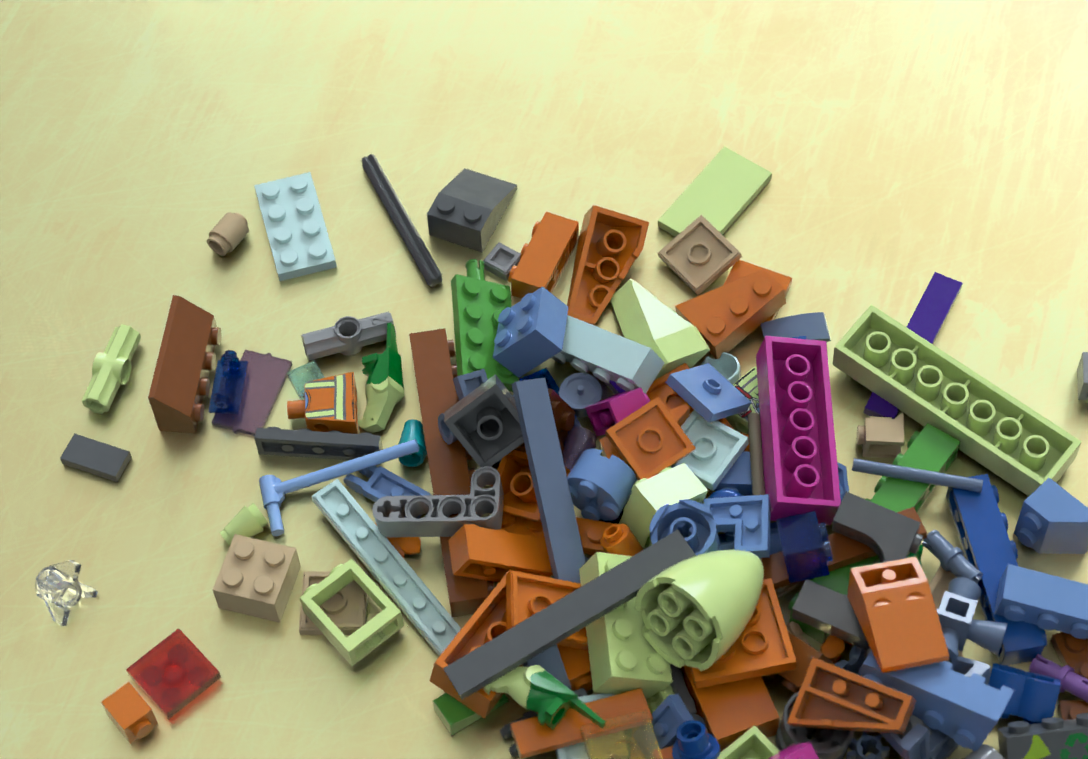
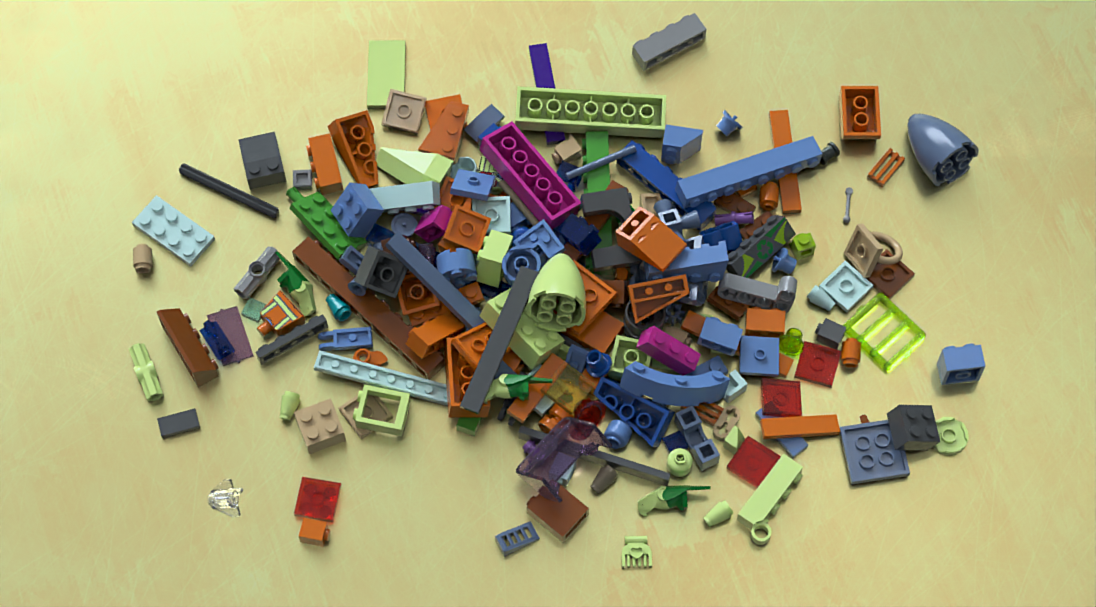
camera: 40 degrees left, 10 degrees up
light blue bar [259,439,419,536] -> none
light grey beam [372,466,504,537] -> none
orange brick [600,524,644,556] -> none
sand blue pin [922,530,983,584] -> none
none -> clear blue panel [556,161,583,192]

